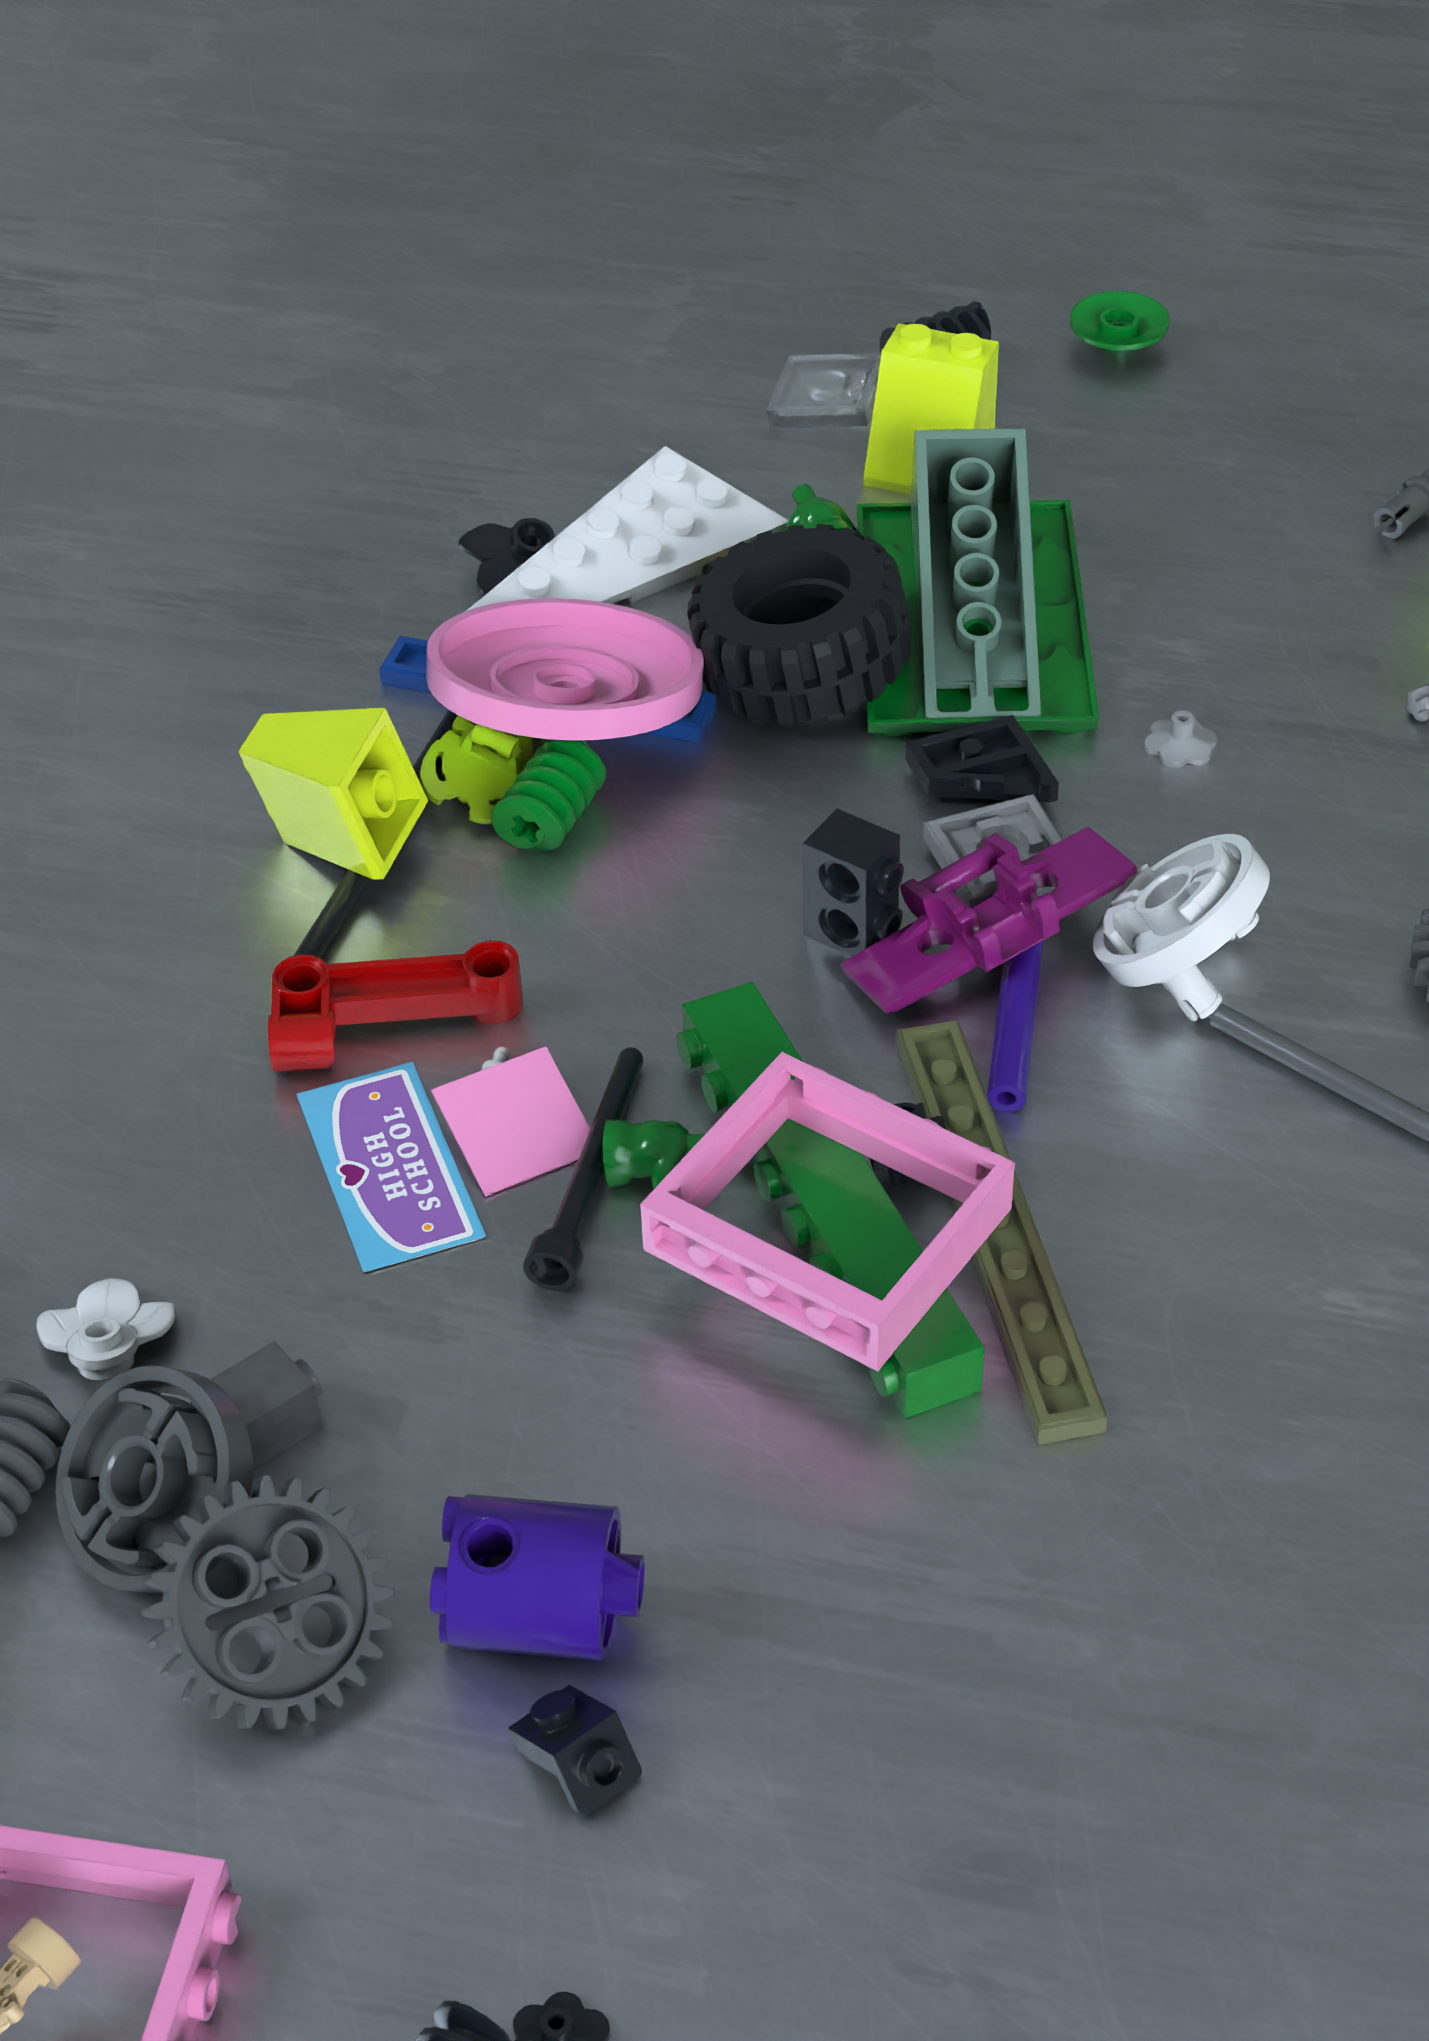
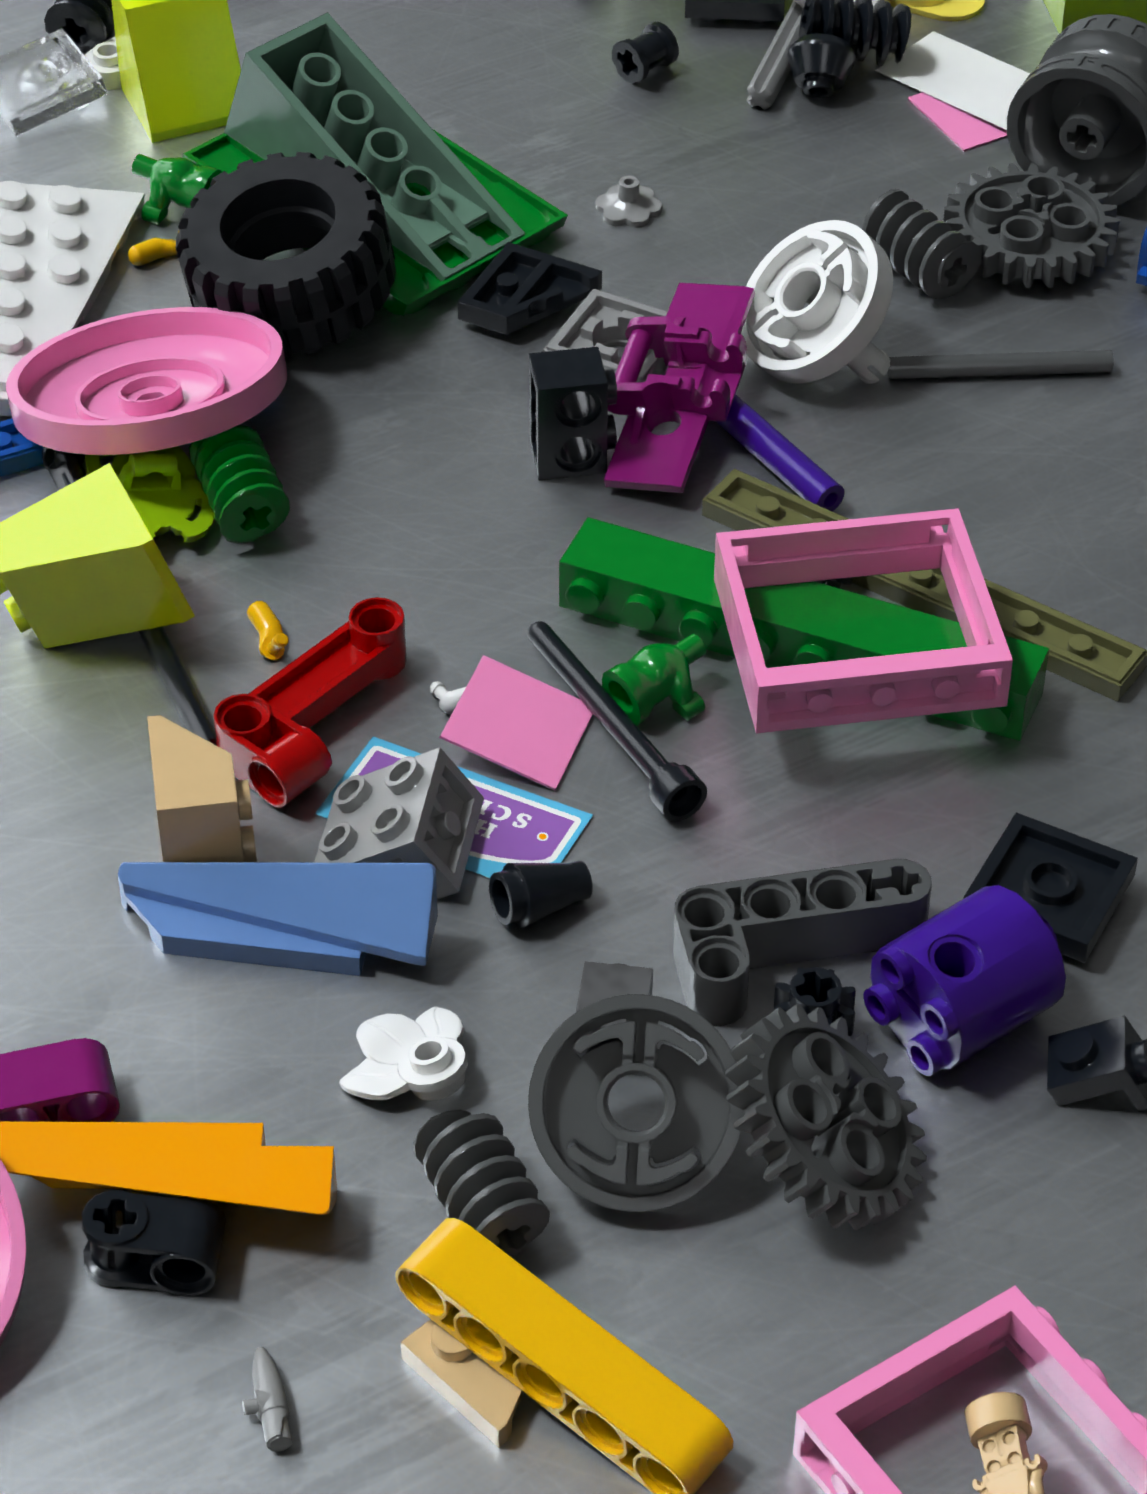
camera: 45 degrees left, 0 degrees up
none -> medium blue wedge [118,862,438,976]
none -> tan slope [147,715,257,862]
none -> yellow piece [247,601,289,660]
none -> light grey bracket [314,747,484,899]
none -> black cone [489,860,593,928]
none -> black bush [612,22,679,84]
none -> dark grey beam [673,859,932,1026]
none -> black gear [773,967,856,1036]
none -> dark grey piece [862,189,981,299]
none -> black plate [963,812,1138,963]

